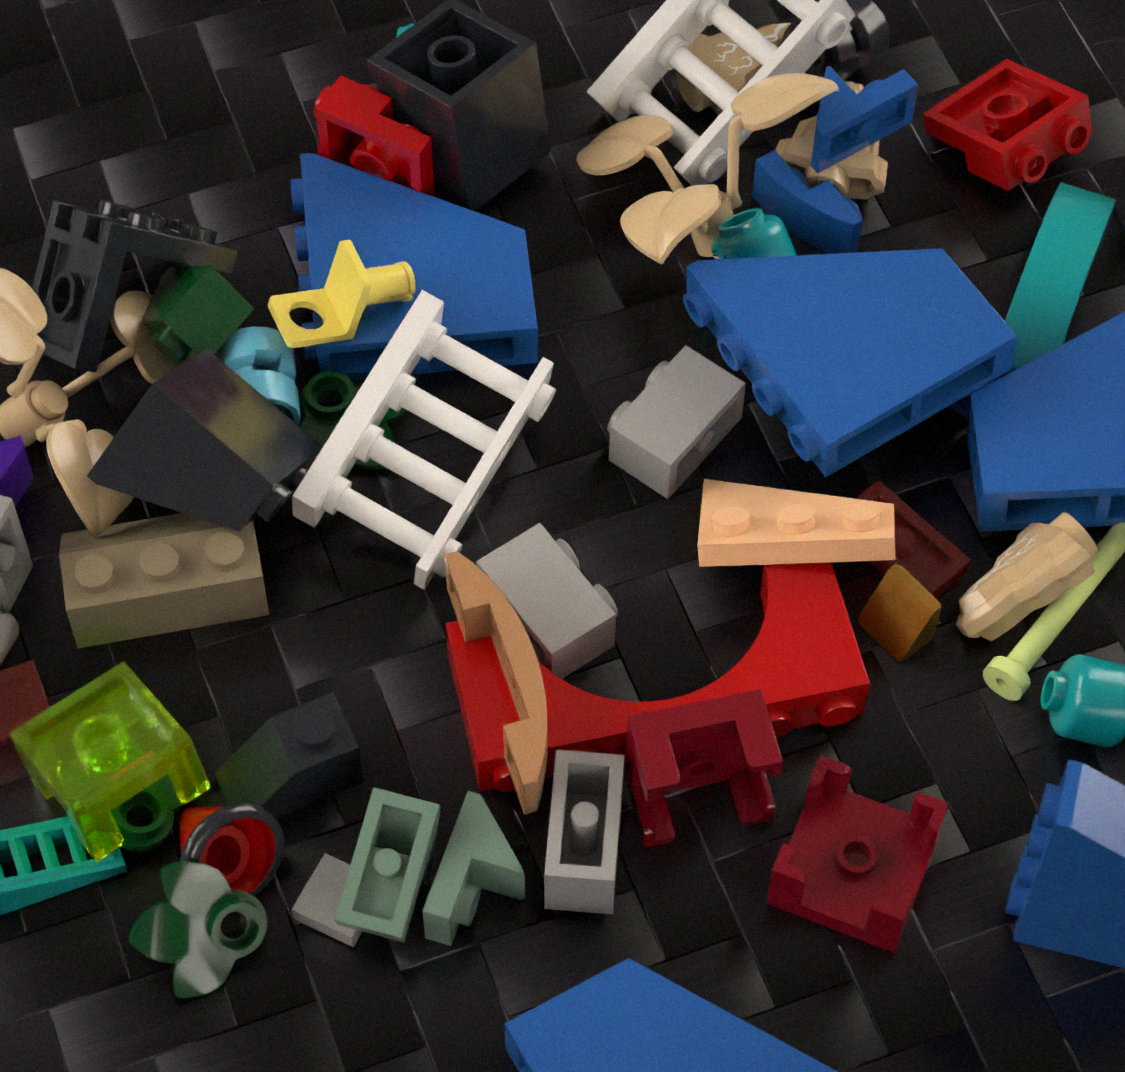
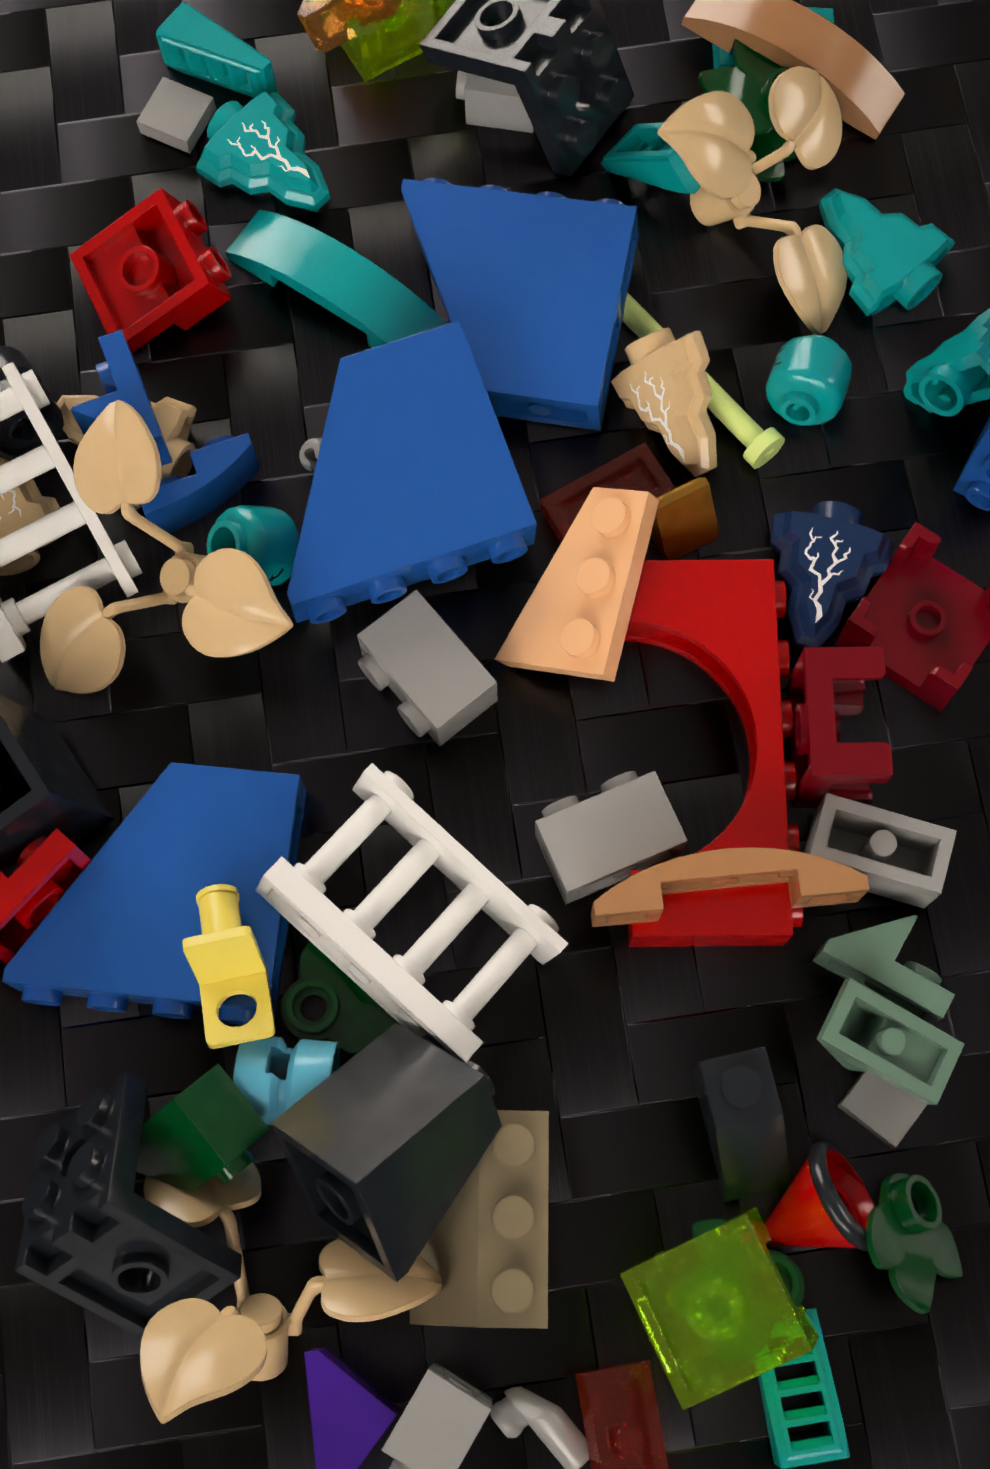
camera: 75 degrees left, 15 degrees up
none -> dark blue rock [769,501,896,649]

